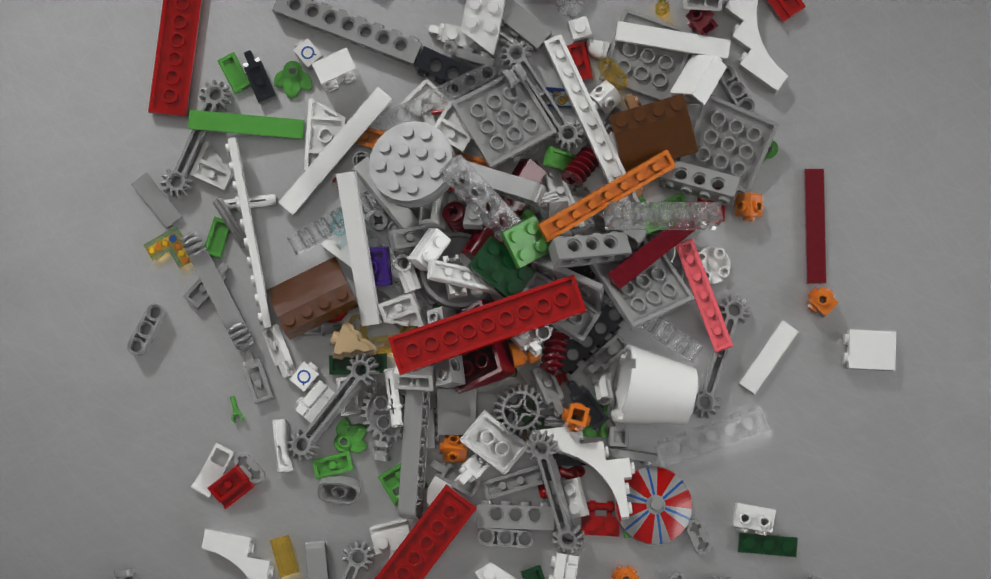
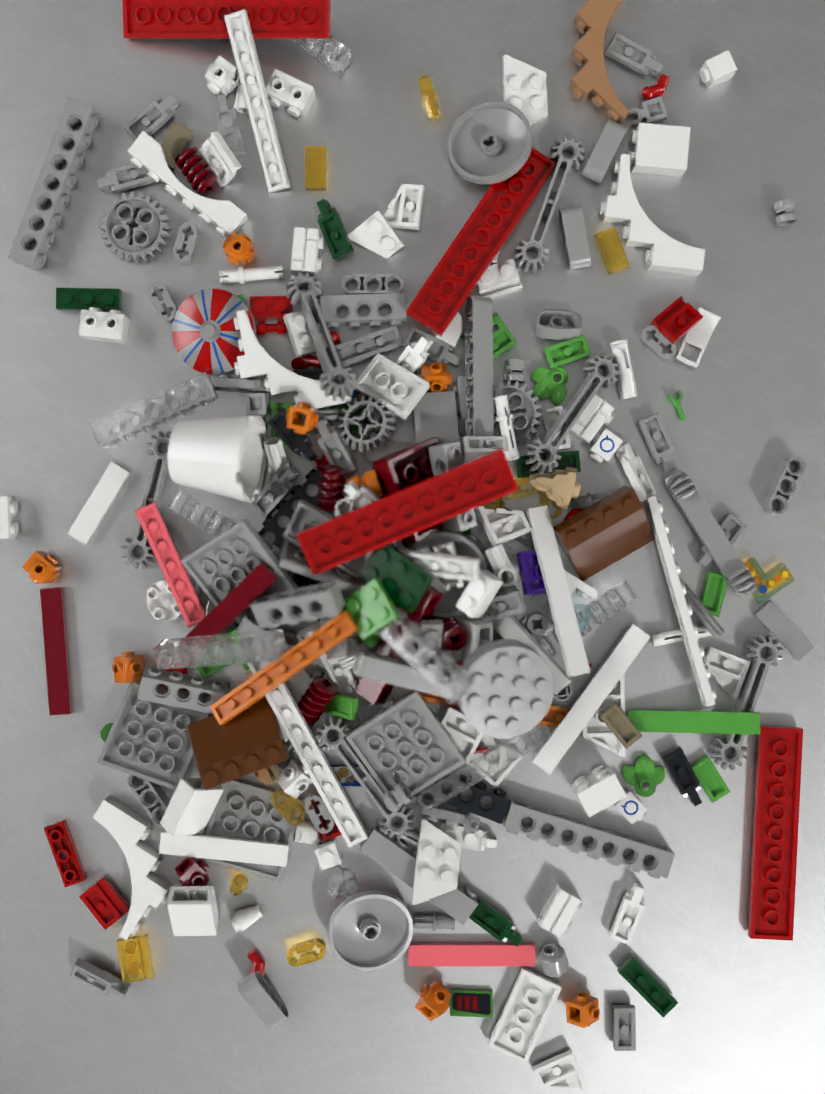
camera: 170 degrees right, 5 degrees up
none -> red tile [44,819,87,888]
none -> white pin [219,265,285,284]
none -> light grey beam [303,794,334,834]
none -> dark tan tile [599,702,642,749]

